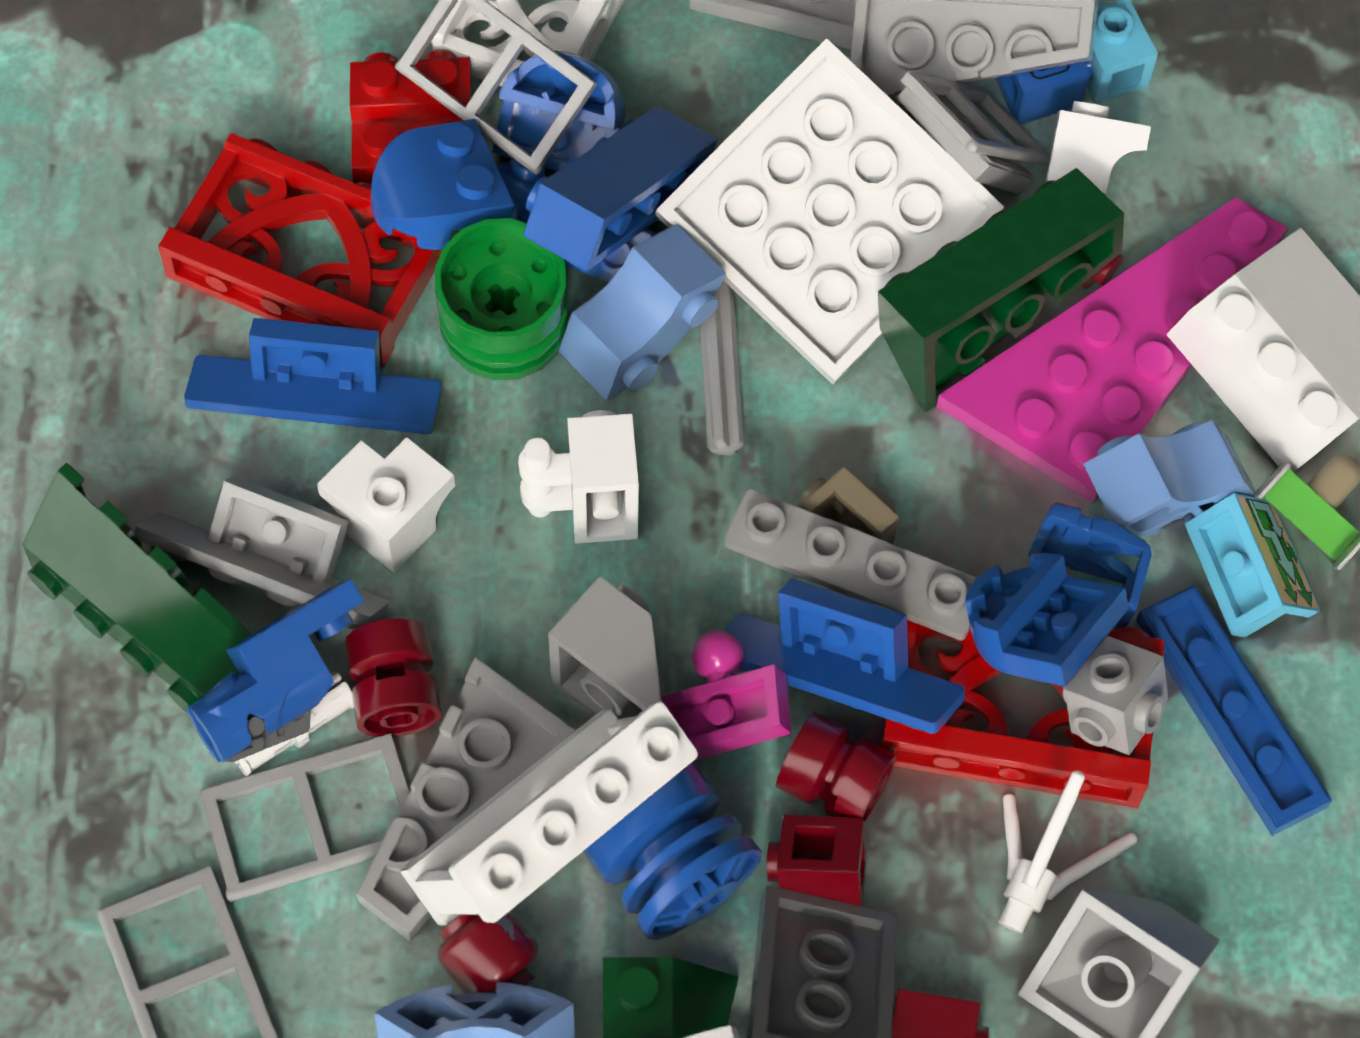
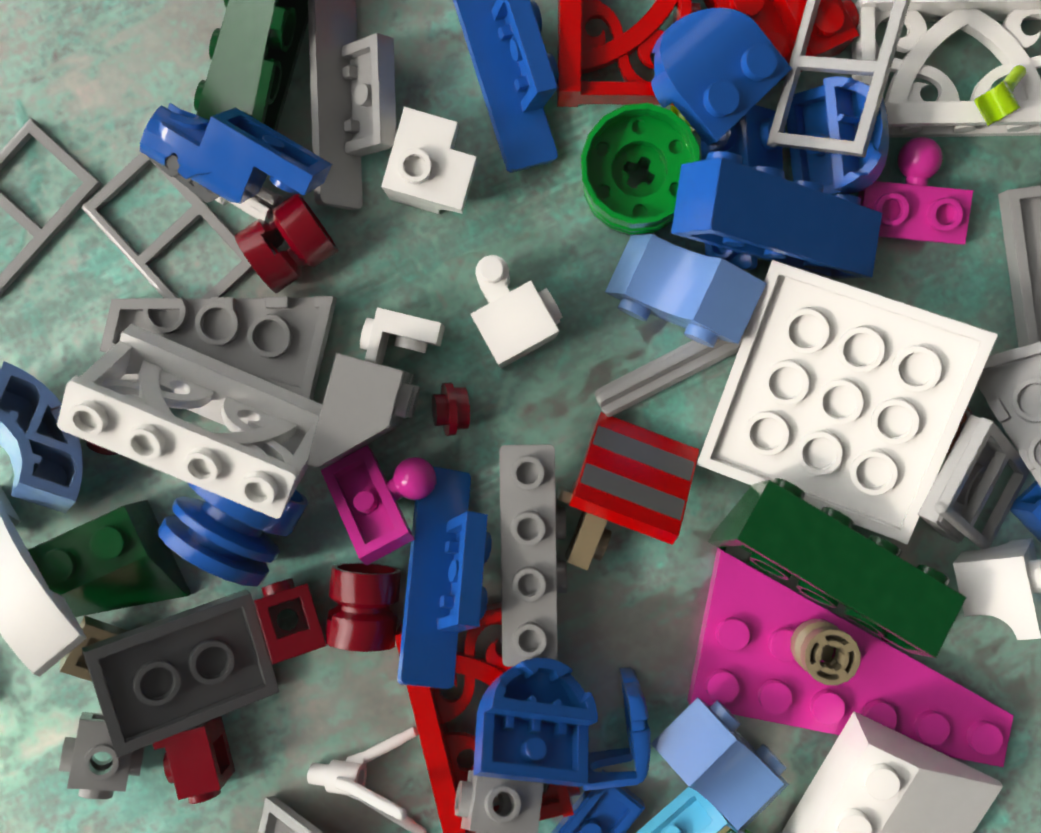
camera: 70 degrees right, 25 degrees up
none -> white bracket [360,307,445,365]
none -> dark red plate [432,382,470,436]
none -> red tile [569,412,700,545]
none -> dark tan wheel [790,619,861,686]
none -> dark pink plate [858,137,973,245]

